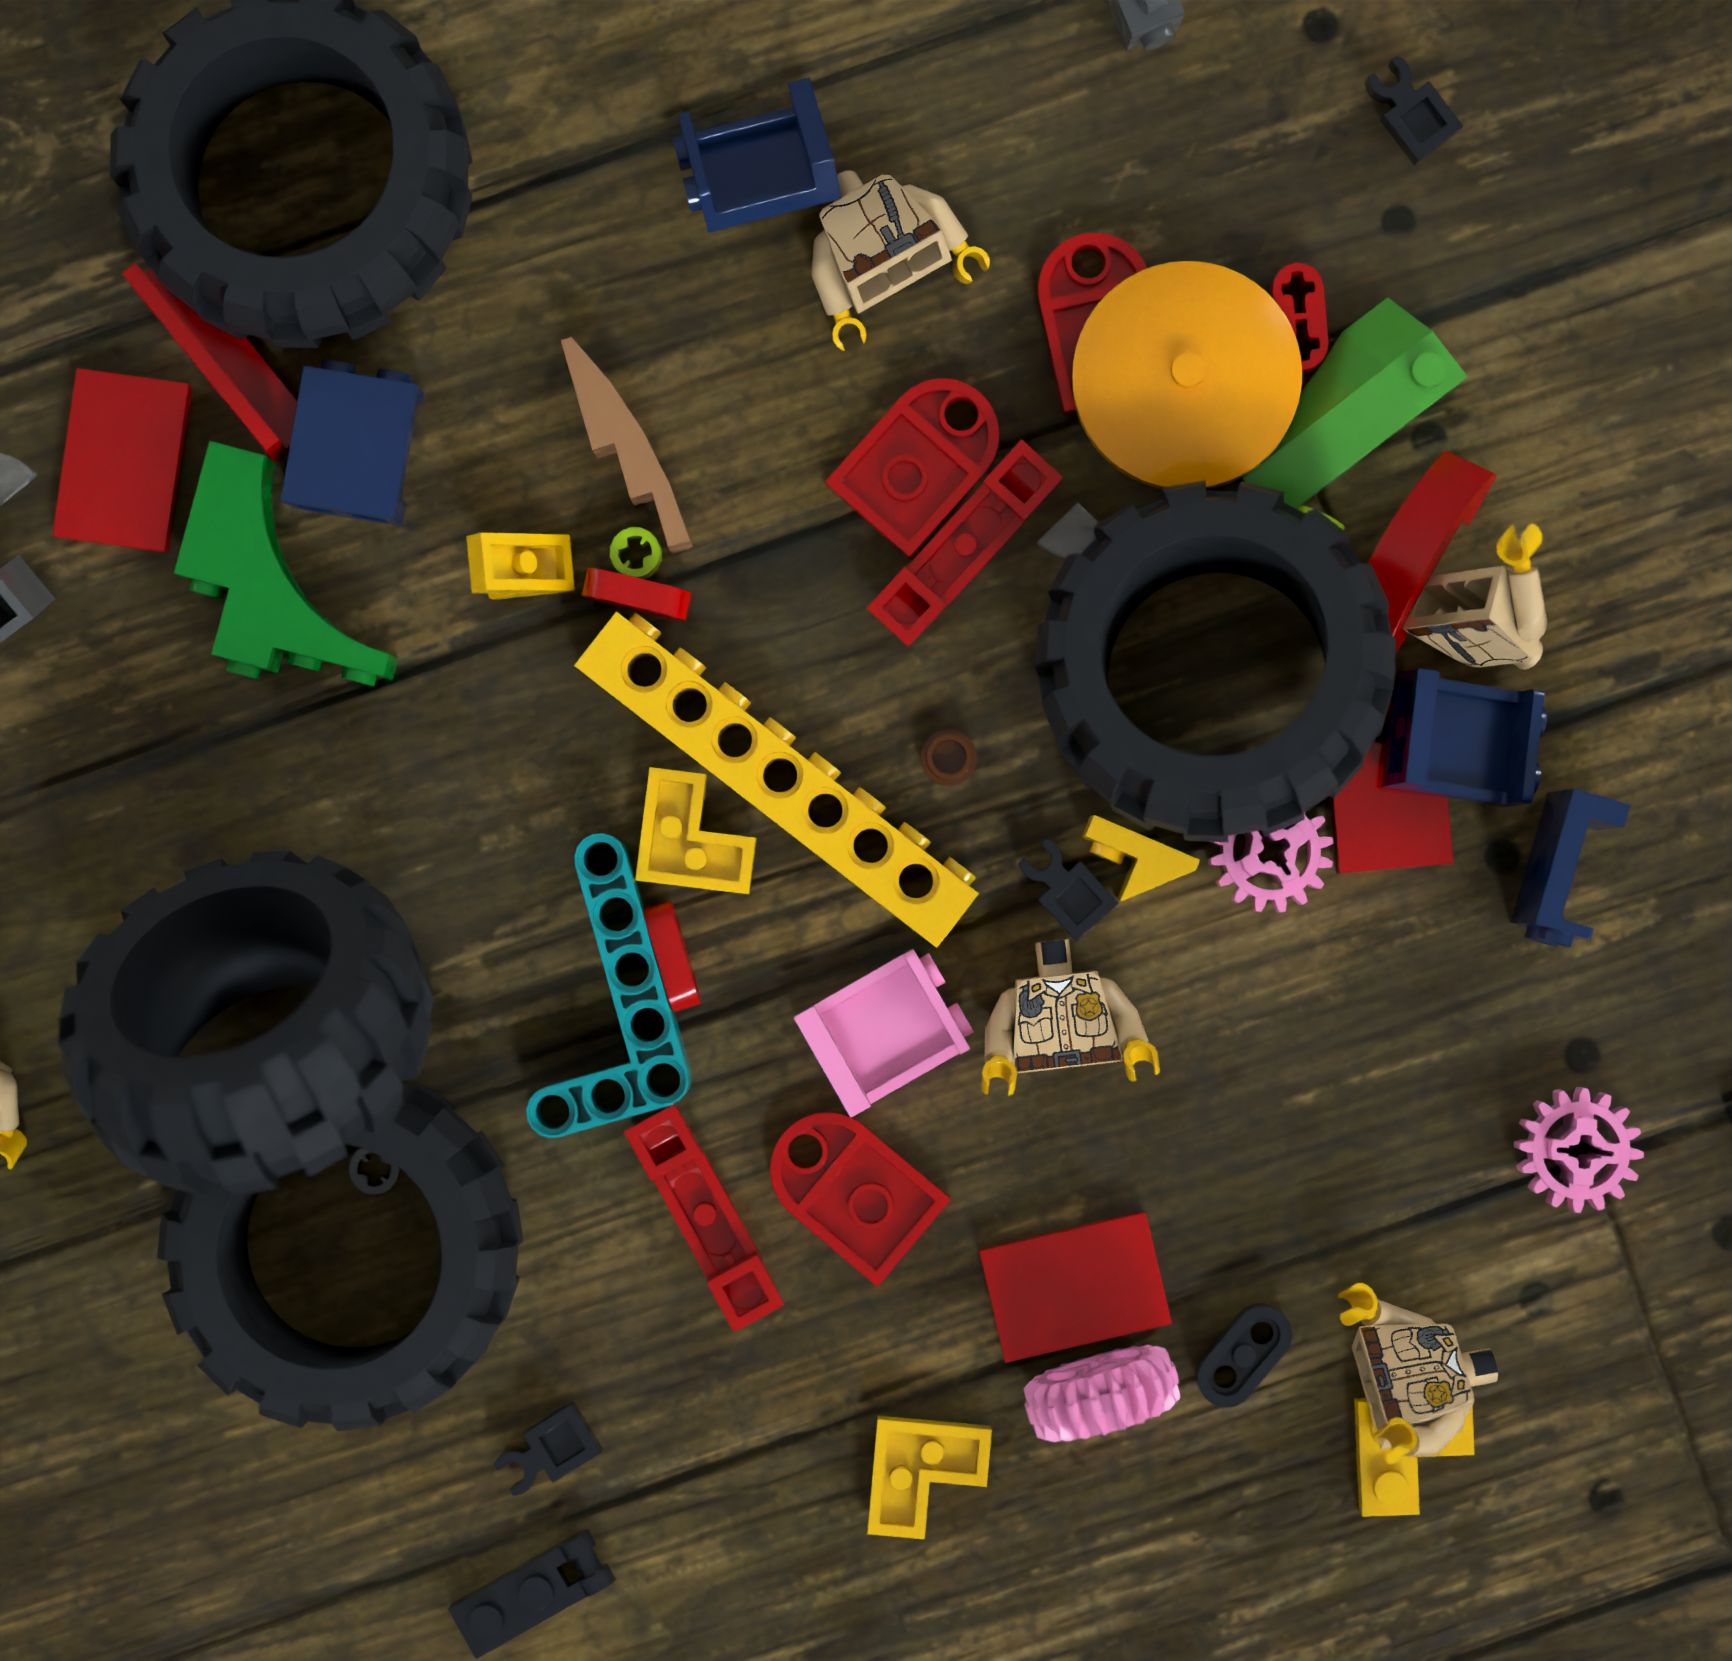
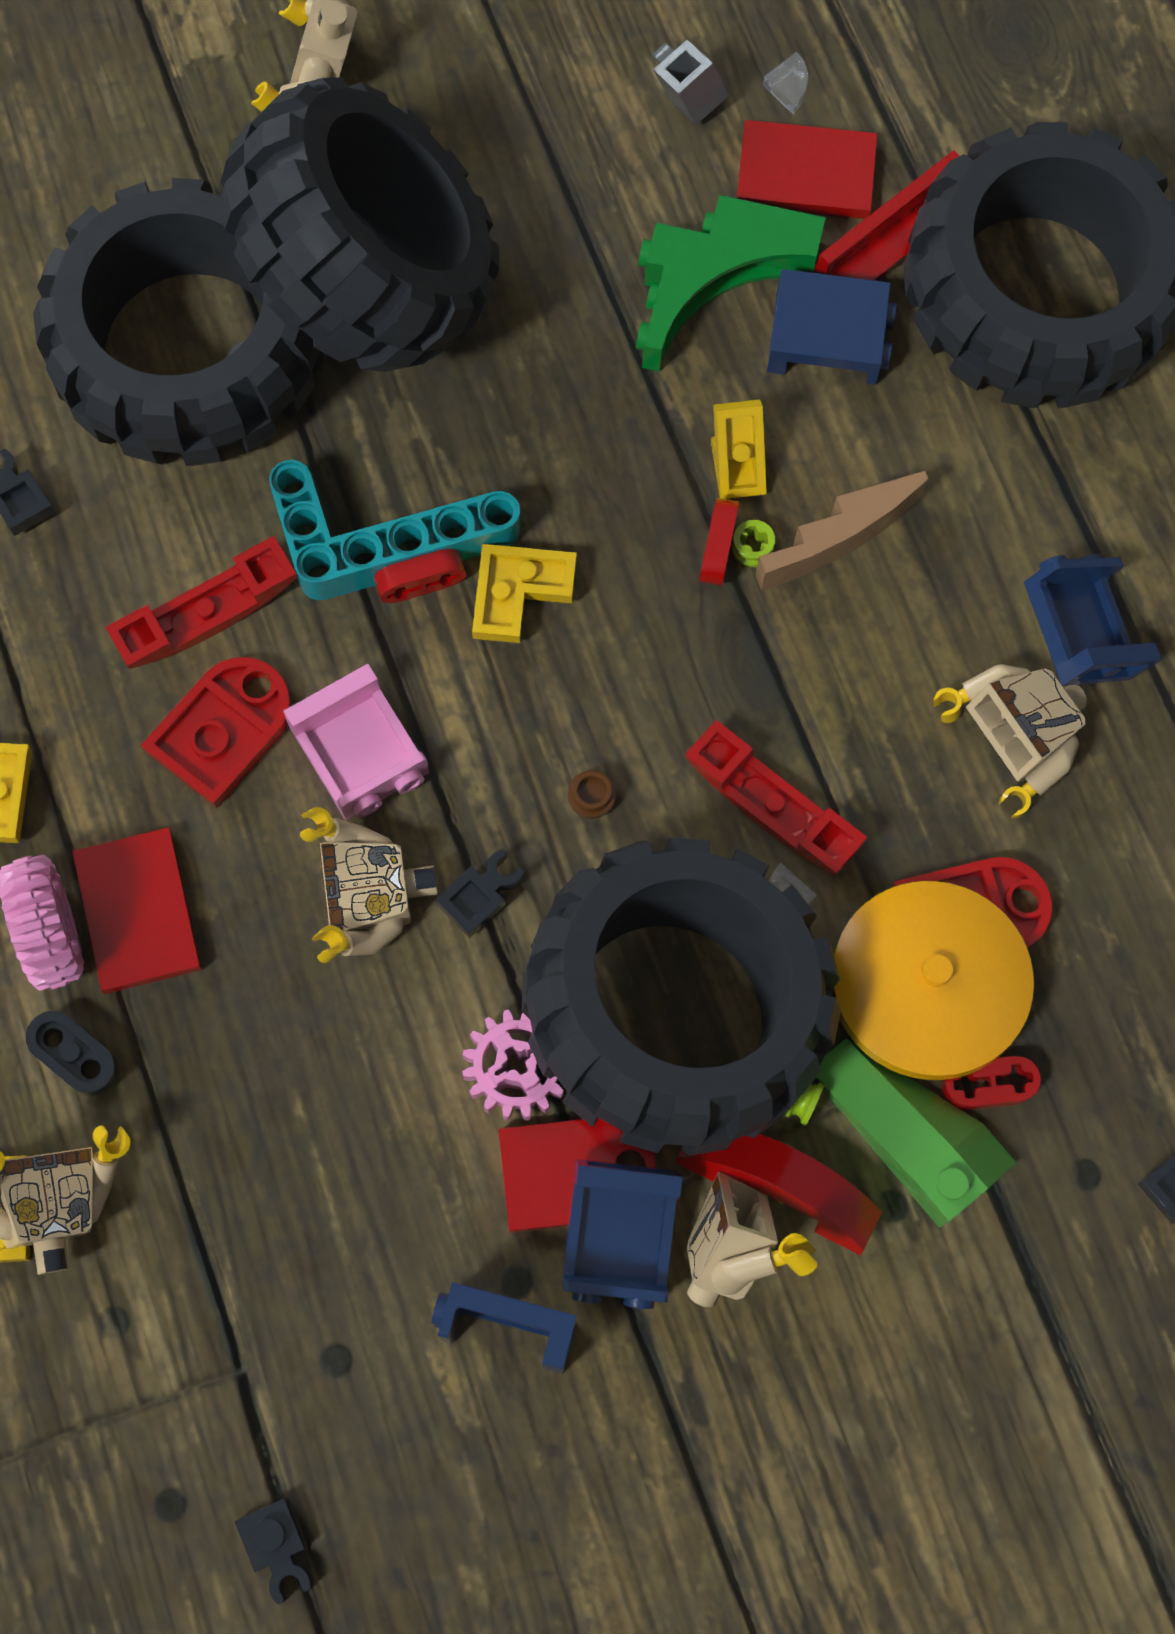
camera: 80 degrees right, 15 degrees down
yellow brick [574,611,979,948] -> none
red tile [825,379,999,559] -> none
yellow slope [1082,815,1200,901] -> none
bright pink gear [1514,1087,1644,1213] -> none

